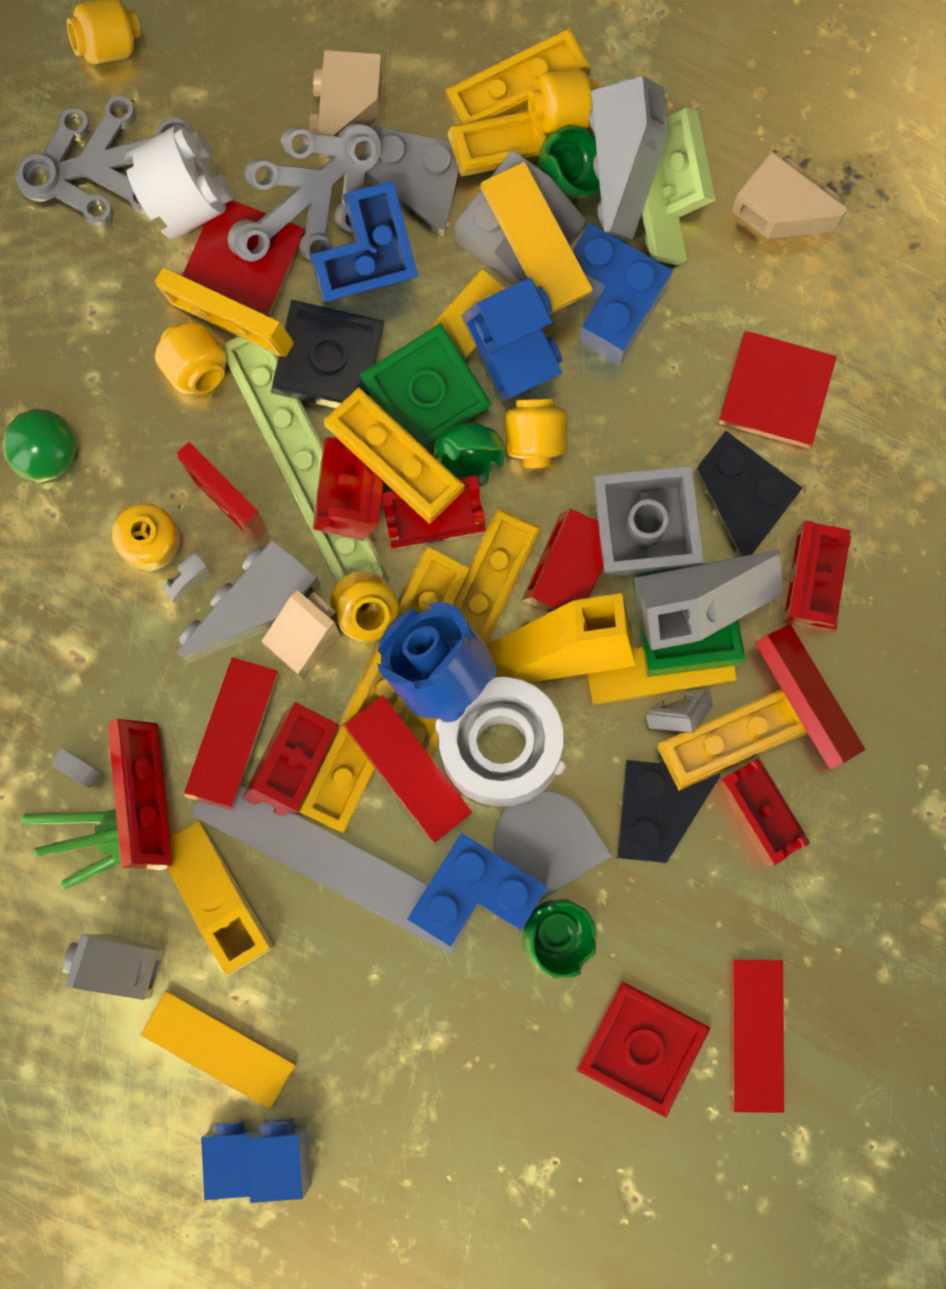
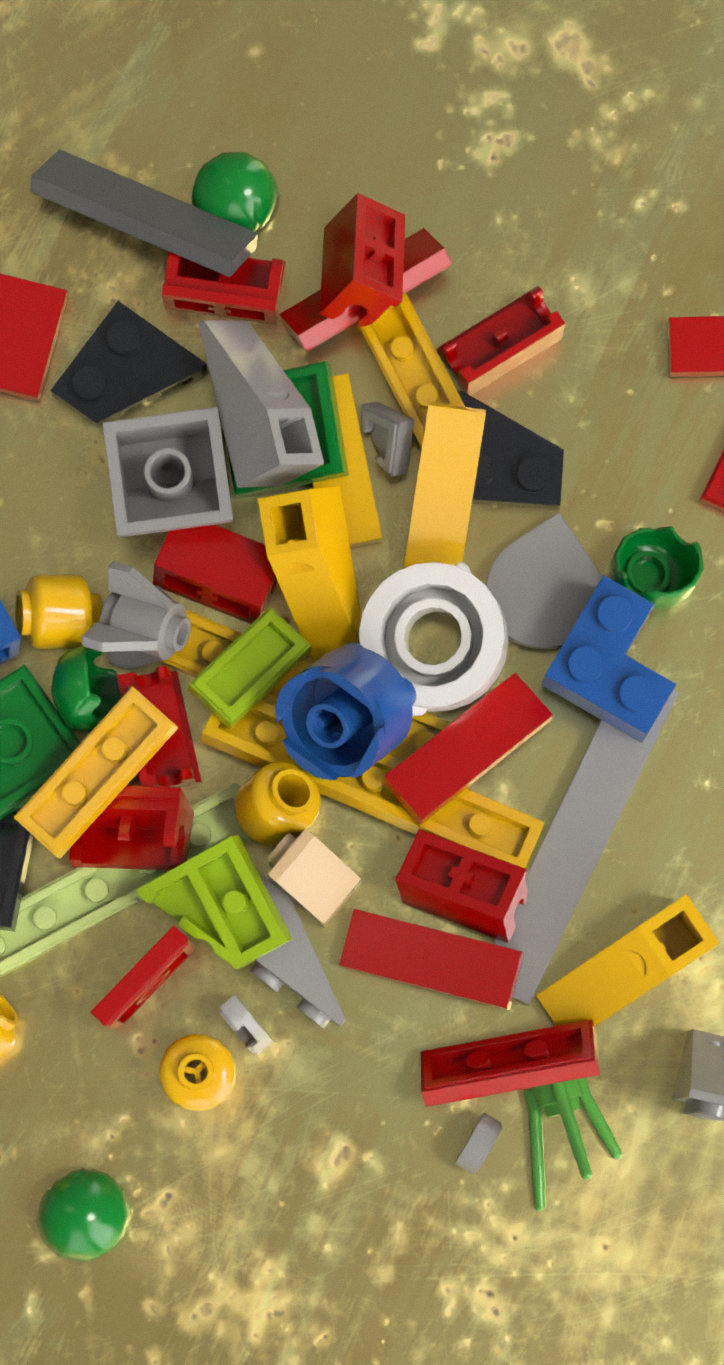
camera: 90 degrees left, 0 degrees up
none -> dark grey tile [30,149,259,277]
none -> light grey brick [82,561,191,670]
none -> lime wing [136,835,293,969]
none -> lime tile [188,607,311,729]
none -> green hair [192,152,279,232]
none -> red hinge [319,193,405,327]
none -> yellow tile [403,401,486,569]

